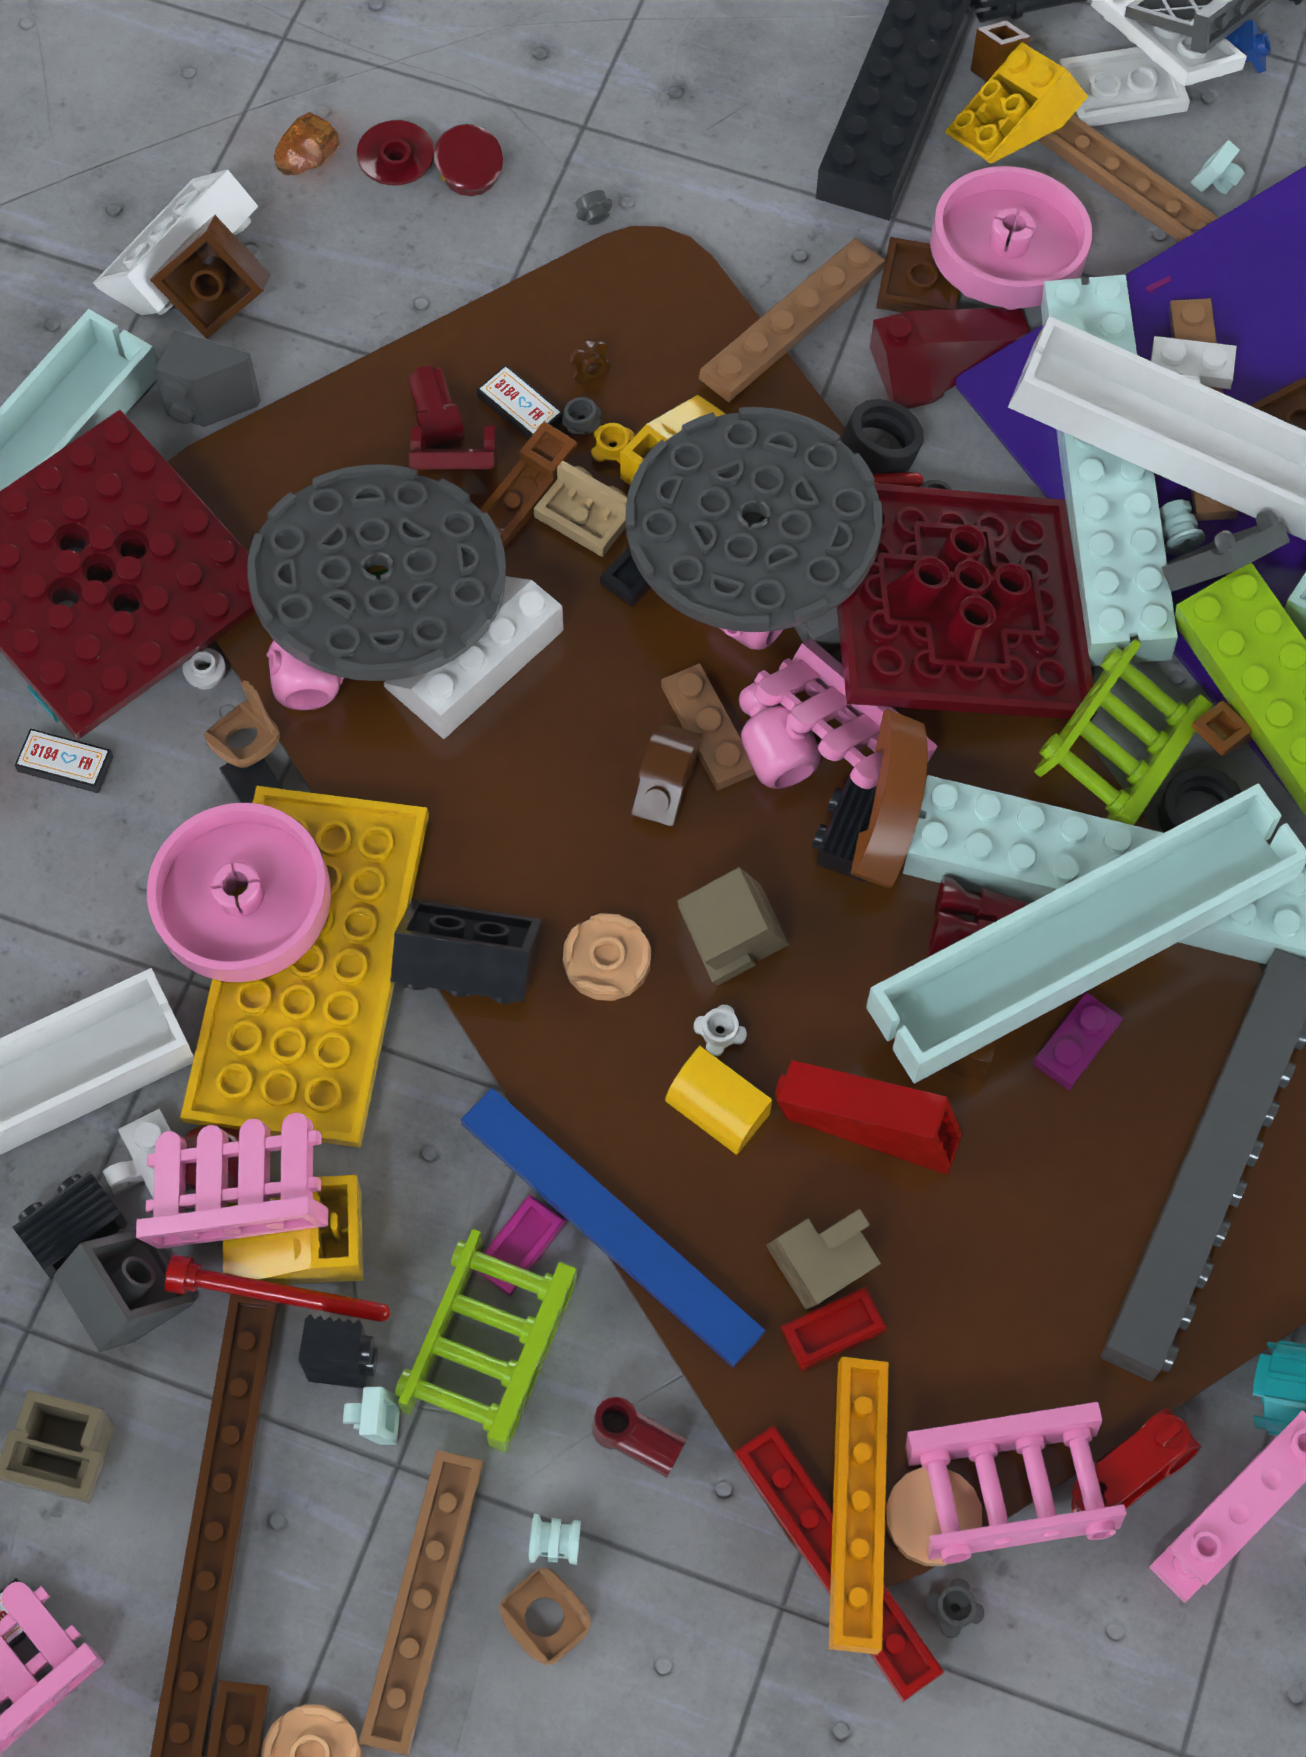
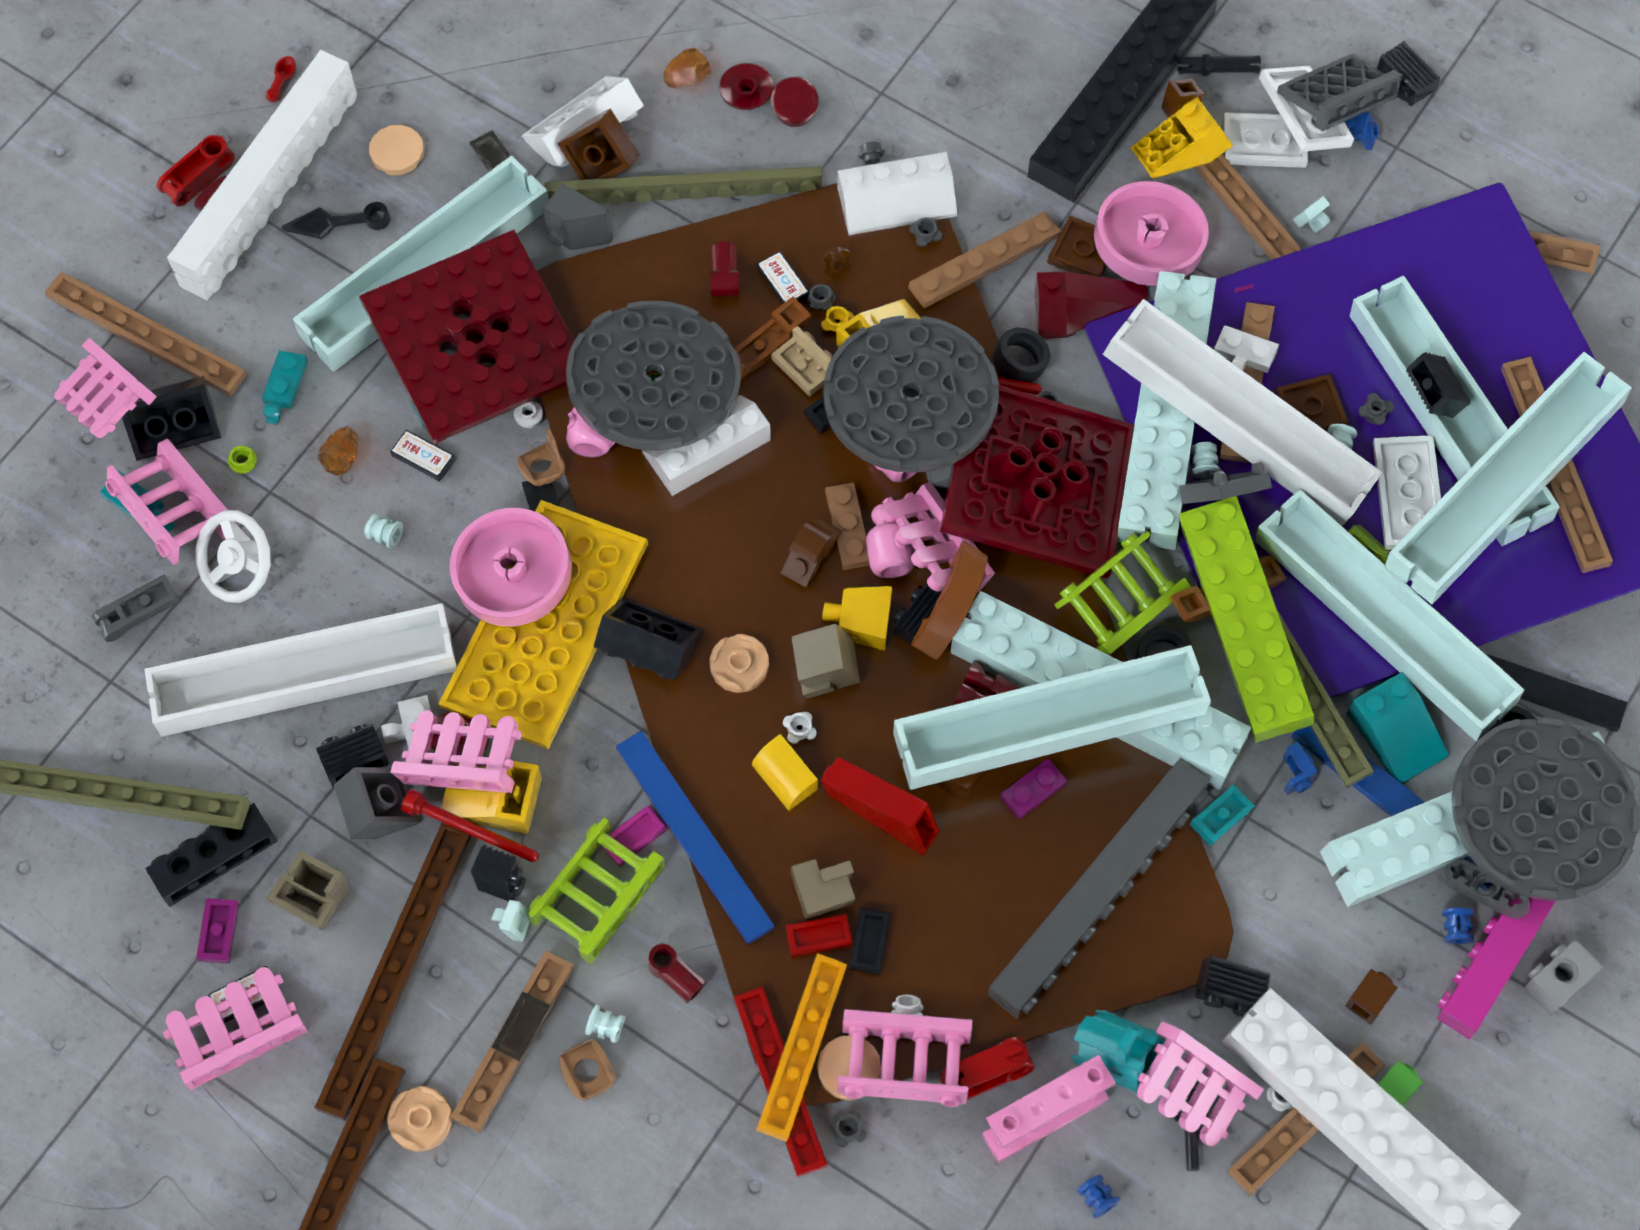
camera: 15 degrees right, 0 degrees up
dark red piece [409,425,497,469] -> none
none -> light aqua bush [364,514,403,549]
none -> clear smoke tile [469,130,511,172]
none -> clear smoke tile [492,991,551,1062]
none -> olive plate [544,166,822,204]
none -> yellow torso [822,586,892,650]
none -> white slope [838,152,957,235]
none -> black tile [849,907,891,976]
none -> white plate [891,995,924,1016]
none -> dark grey plate [910,217,942,247]

